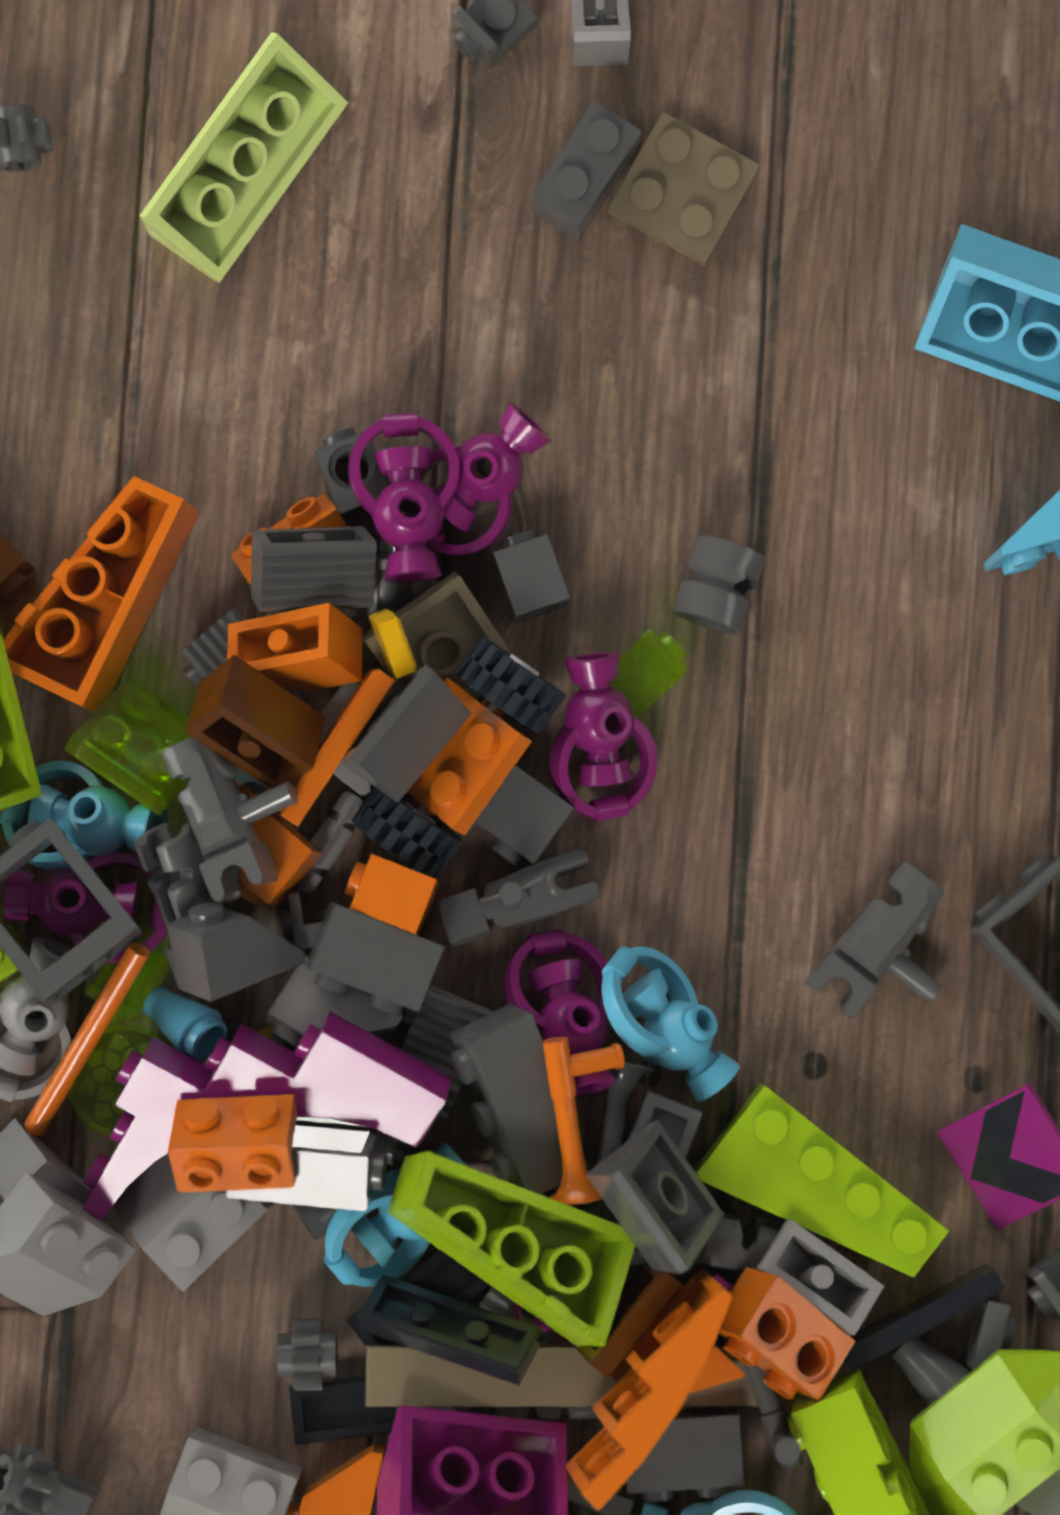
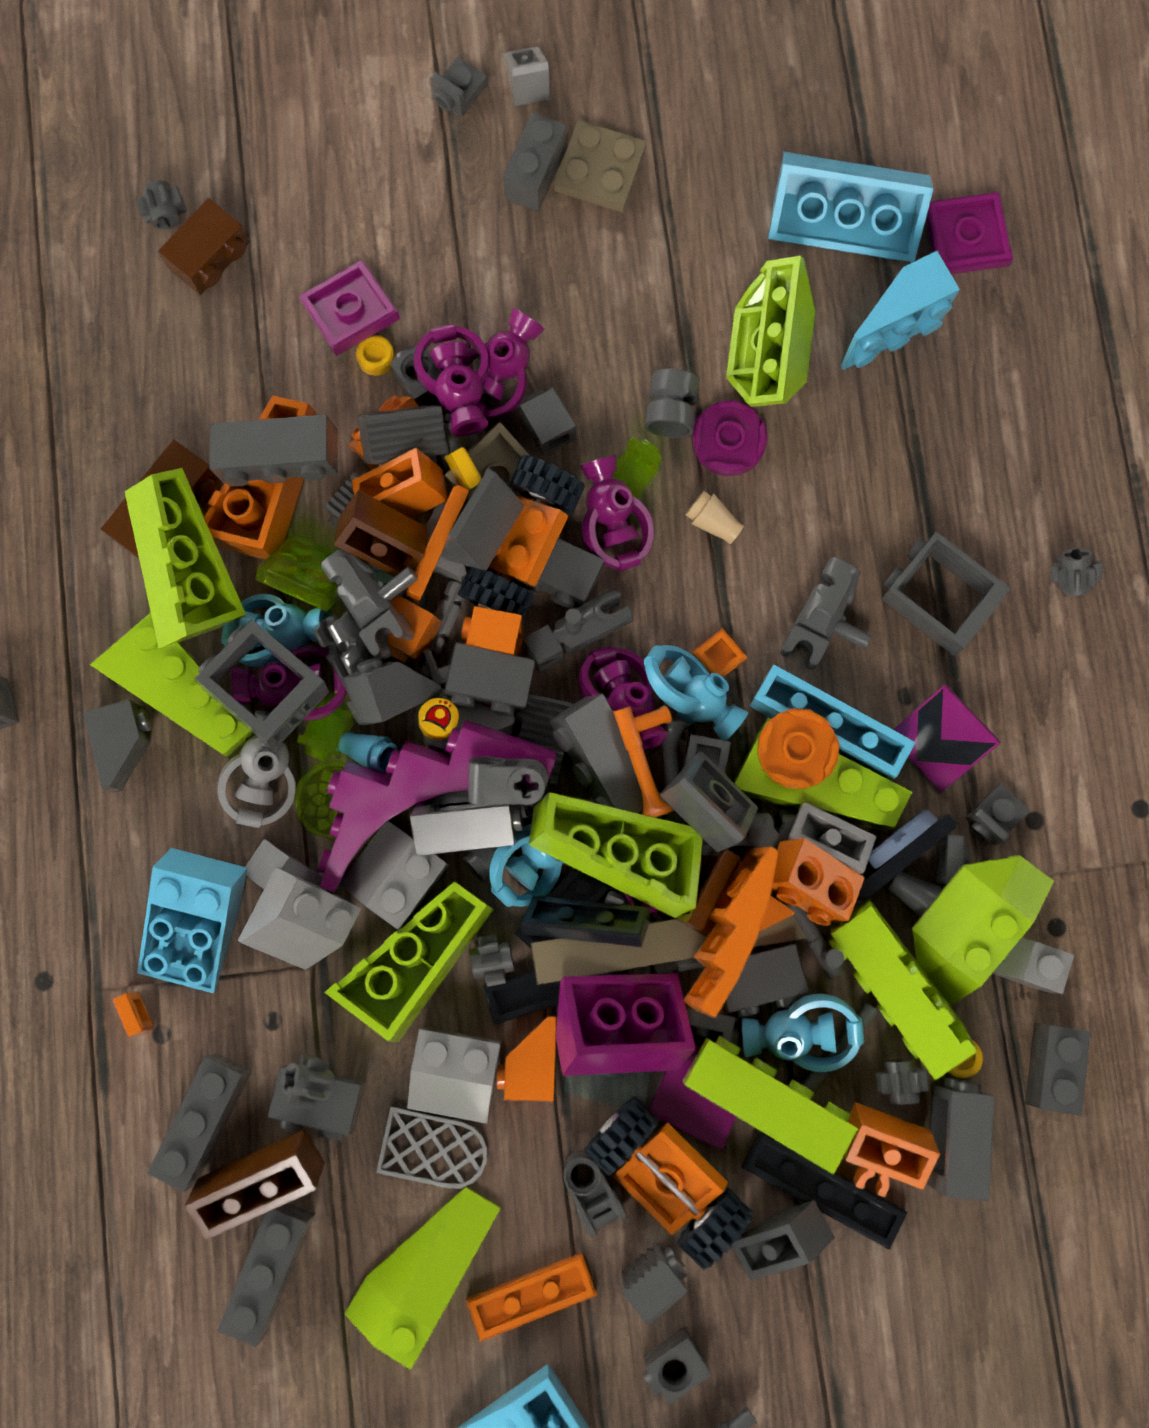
camera: 10 degrees left, 5 degrees down
orange bar [23,942,150,1136] -> none
yellowish green slope [139,32,348,283] -> none
orange bracket [168,1094,297,1193] -> none
none -> reddish brown brick [158,198,250,295]
none -> dark grey brick [209,414,338,486]
none -> magenta tile [298,260,400,356]
none -> lime wedge [324,881,494,1042]
none -> yellow tile [356,335,395,376]
none -> yellow tile [418,698,459,740]
none -> dark grey piece [468,756,549,806]
none -> tan cone [685,491,744,544]
none -> magenta tile [691,400,768,477]
none -> orange tile [692,628,748,678]
none -> lime wedge [726,256,815,407]
none -> medium azure brick [749,664,916,781]
none -> orange tile [757,708,839,790]
none -> sand blue tile [868,809,938,870]

